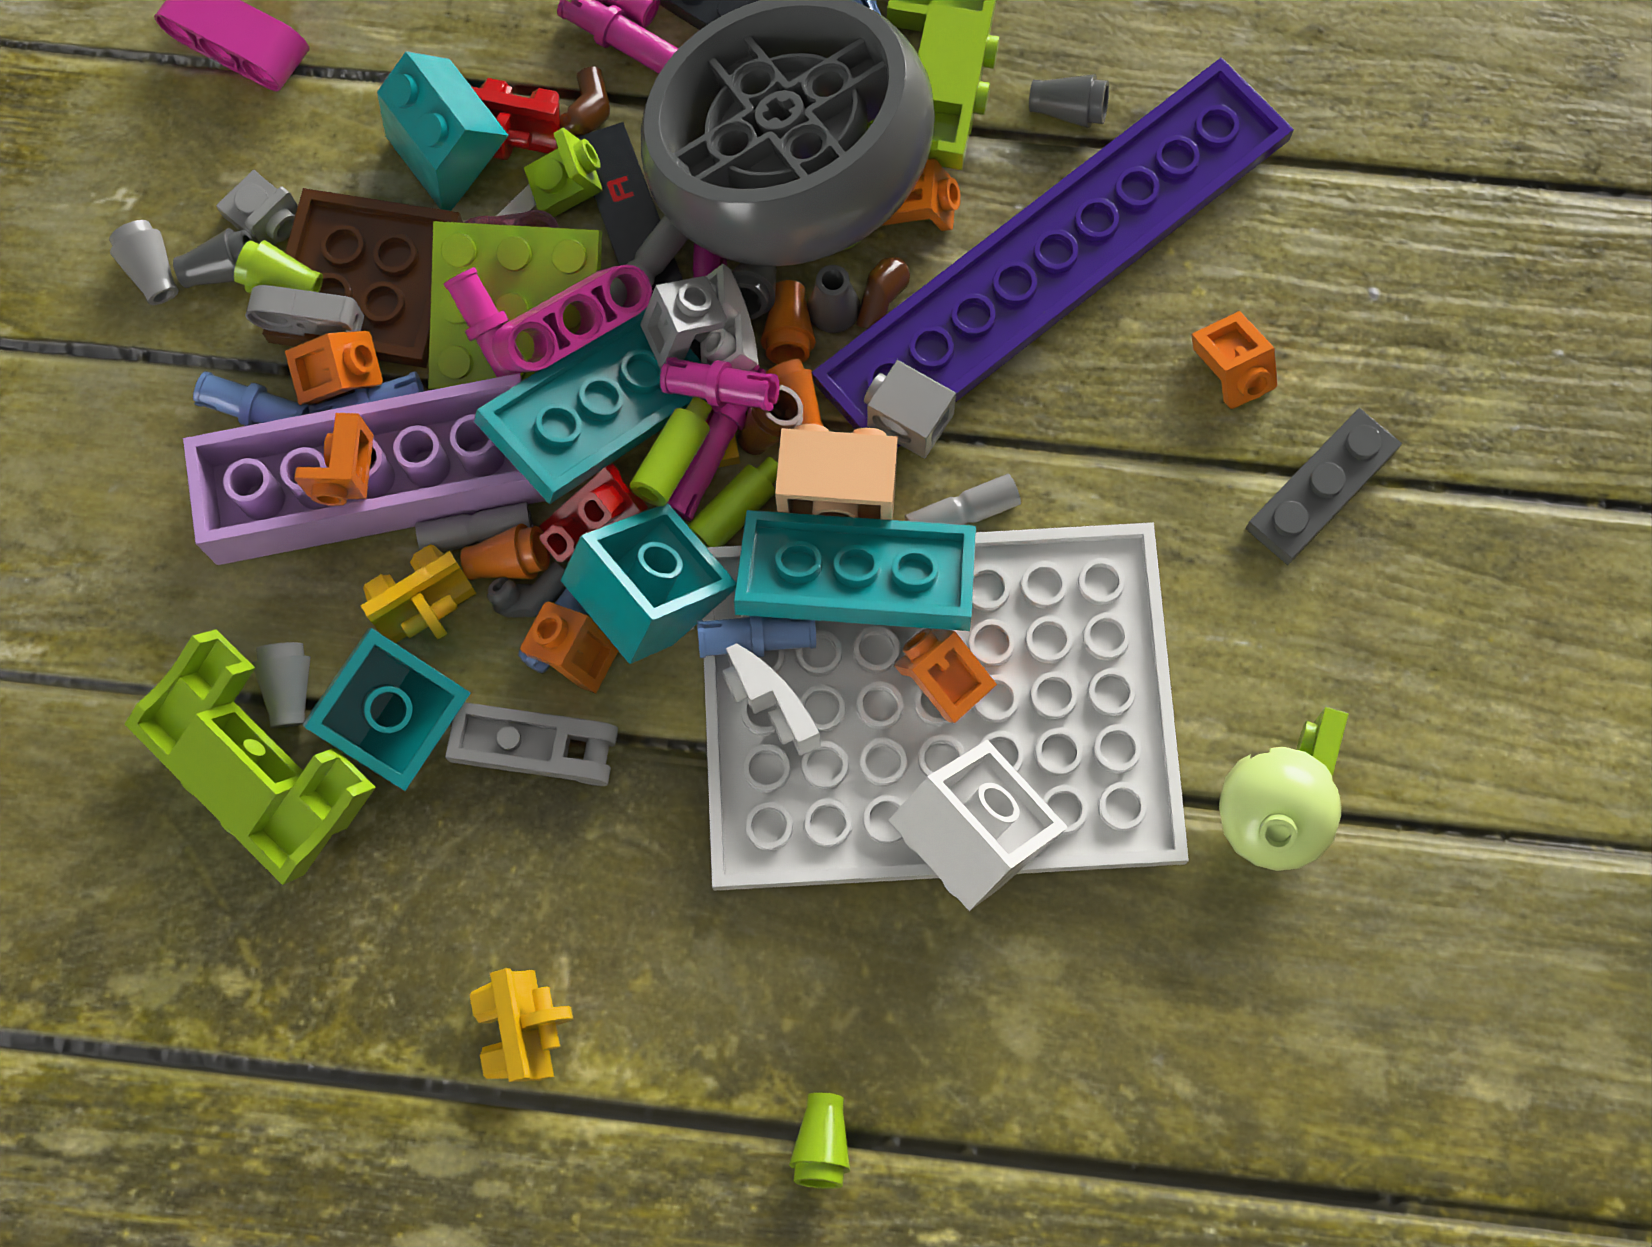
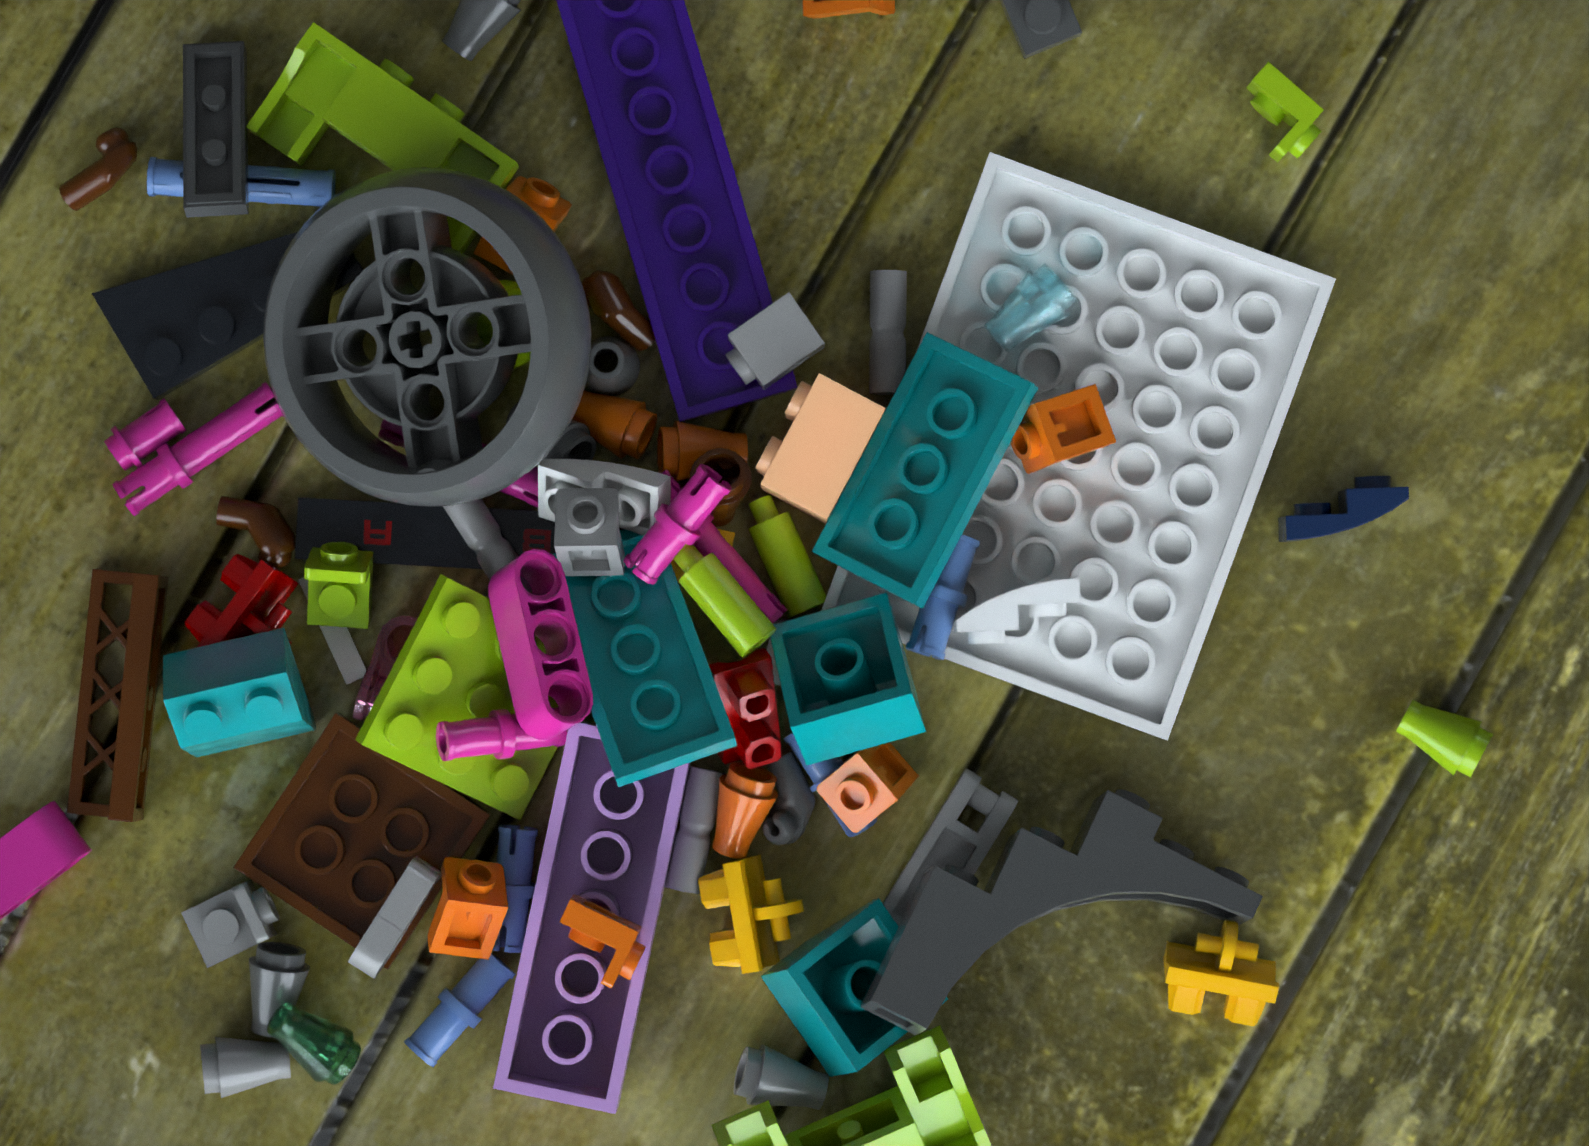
camera: 70 degrees left, 15 degrees up
lime cone [234,240,323,293] -> none
white slope [888,740,1068,911] -> none
yellowish green cylinder [1219,747,1341,871] -> none
none -> reddish brown fence [67,569,169,822]
none -> clear green cone [267,1002,361,1085]
none -> dark grey arch [861,789,1263,1035]
none -> clear light blue cone [984,263,1078,353]
none -> dark blue slope [1278,476,1409,542]

